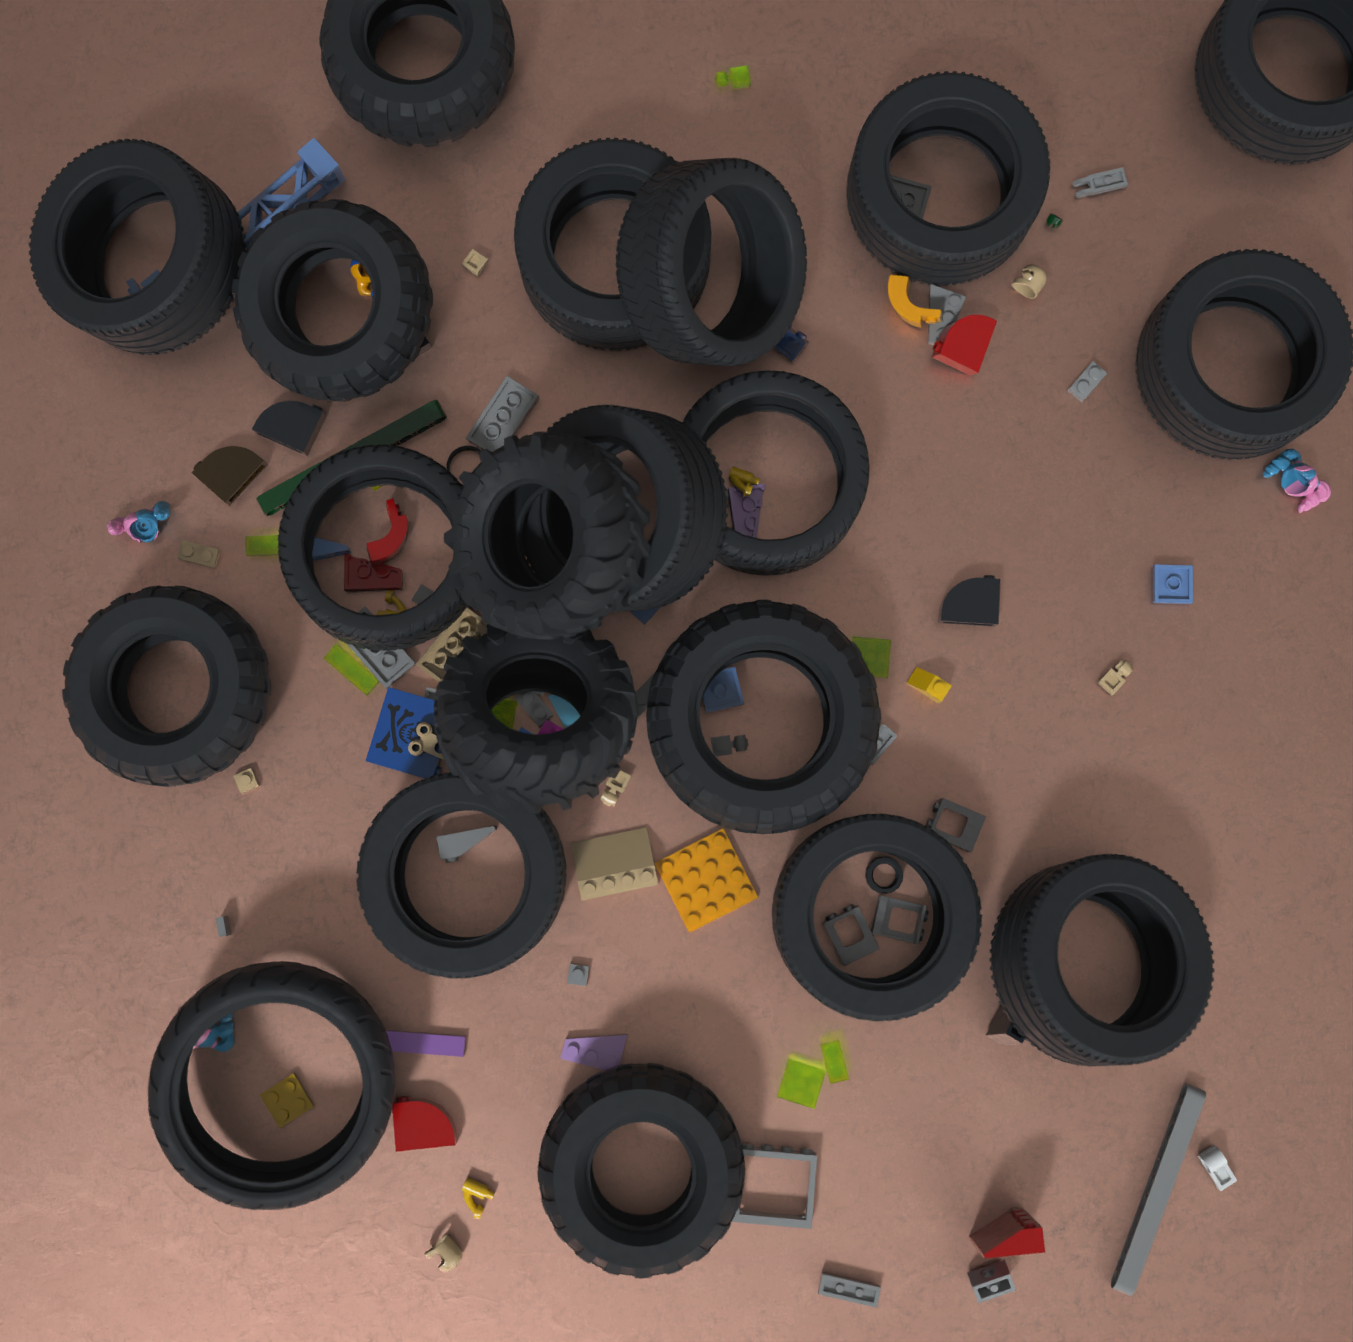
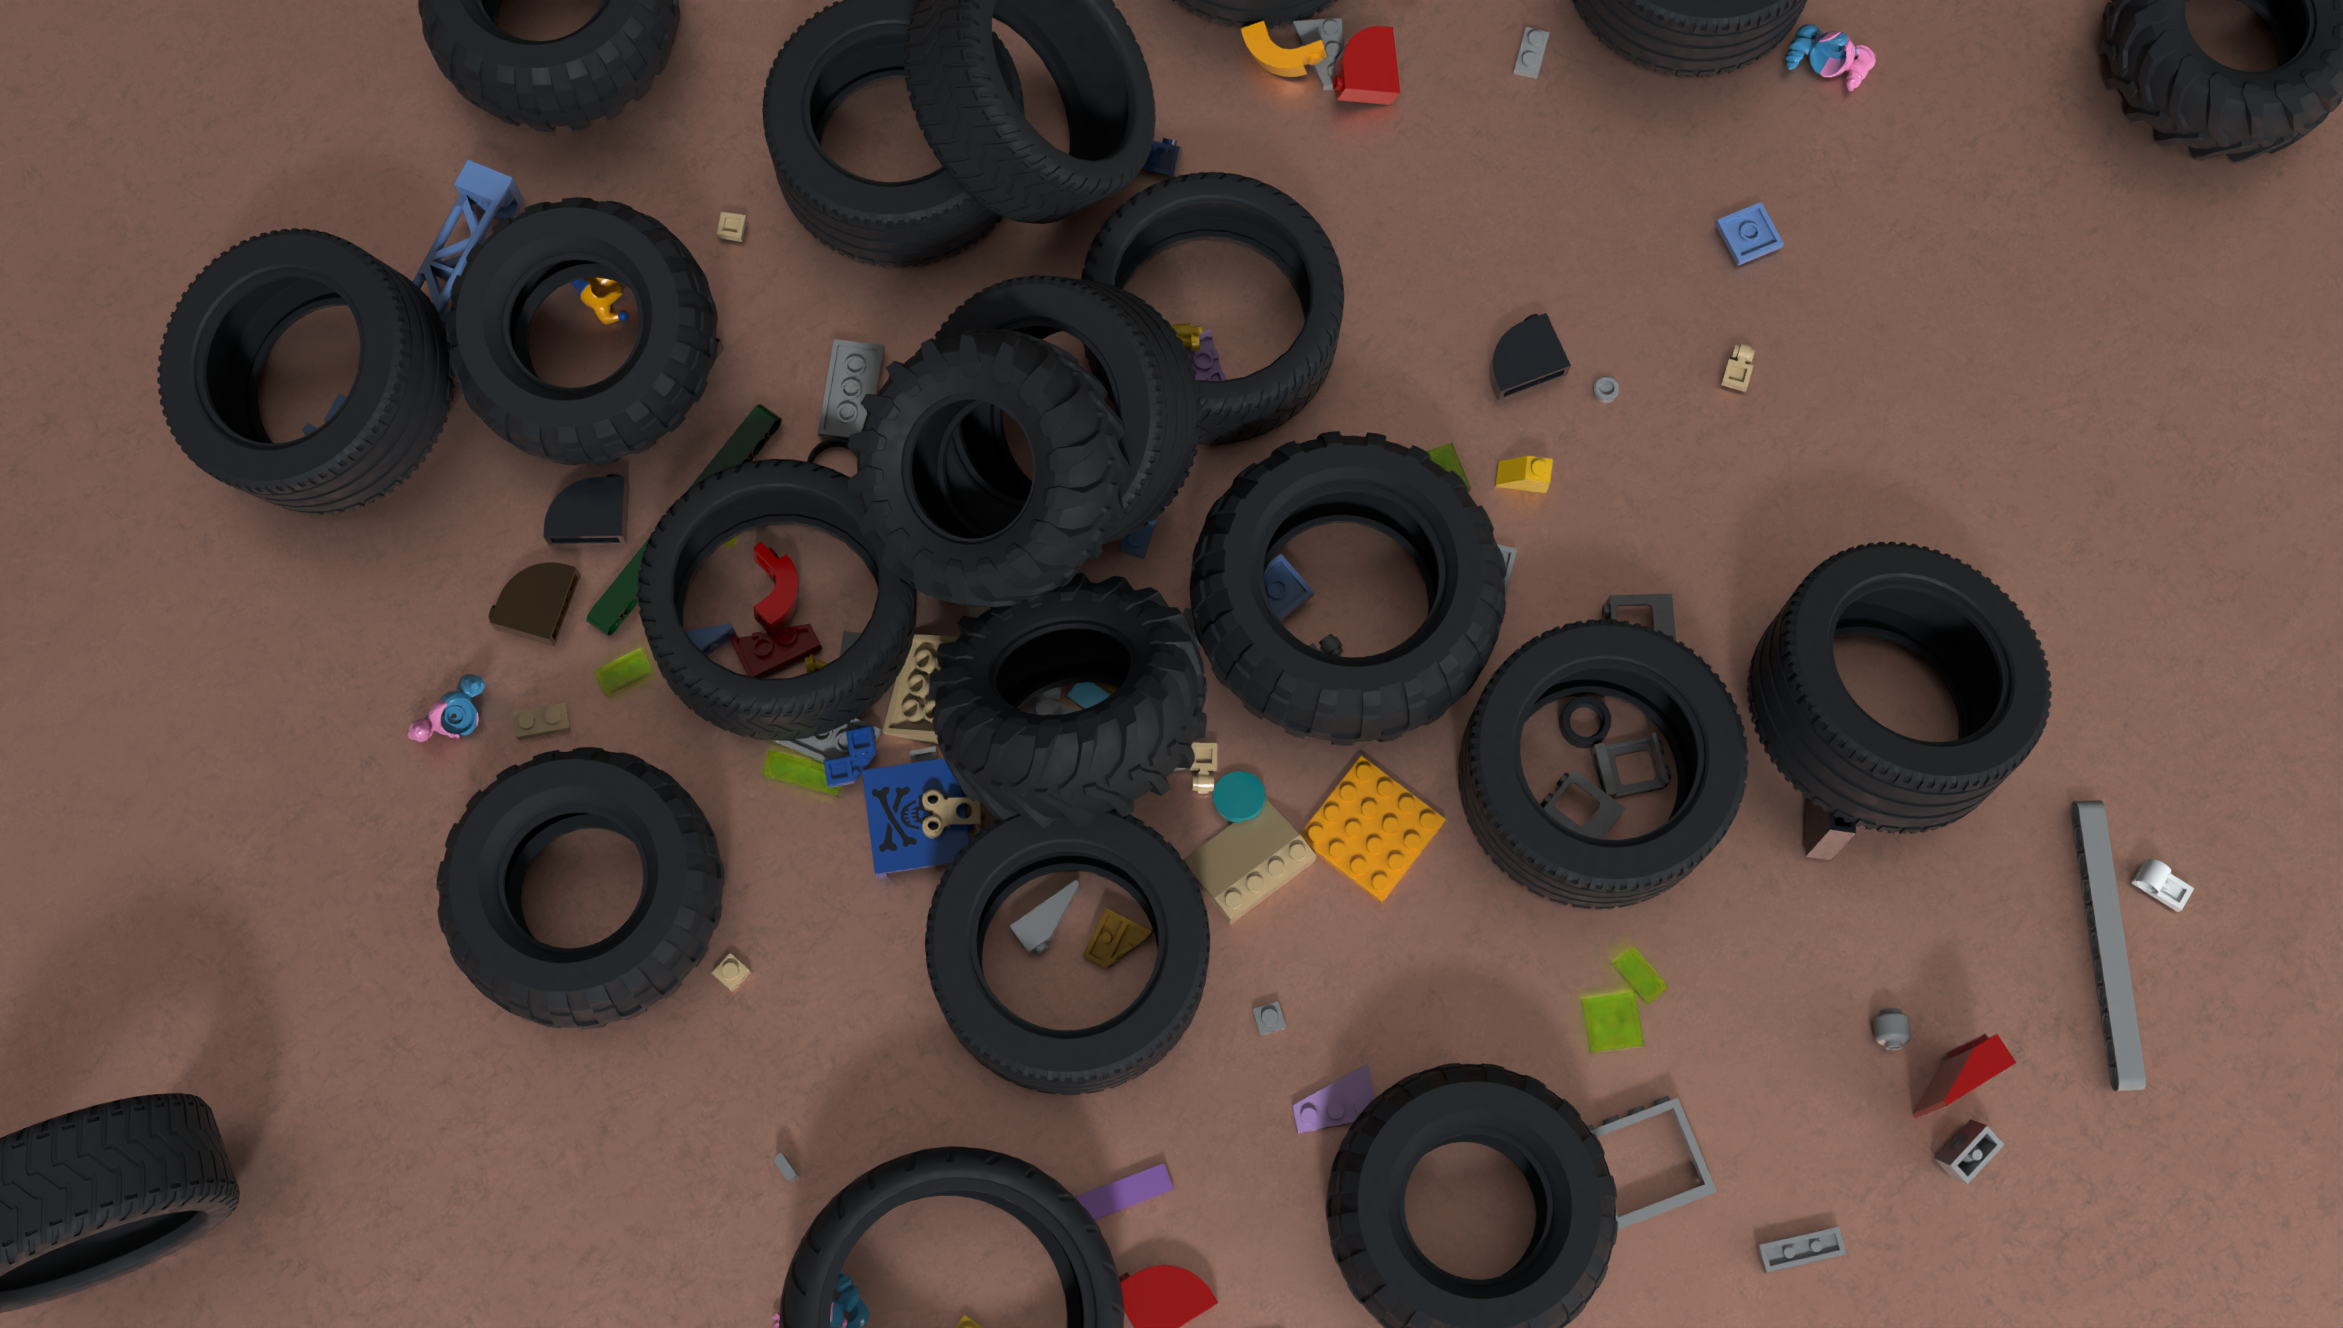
camera: 25 degrees left, 10 degrees down
none -> blue tile [823,726,877,788]
none -> pearl gold wing [1082,907,1154,968]
none -> teal tile [1213,771,1266,823]
none -> light grey tile [1593,376,1619,403]
none -> light grey head [1873,1008,1911,1050]

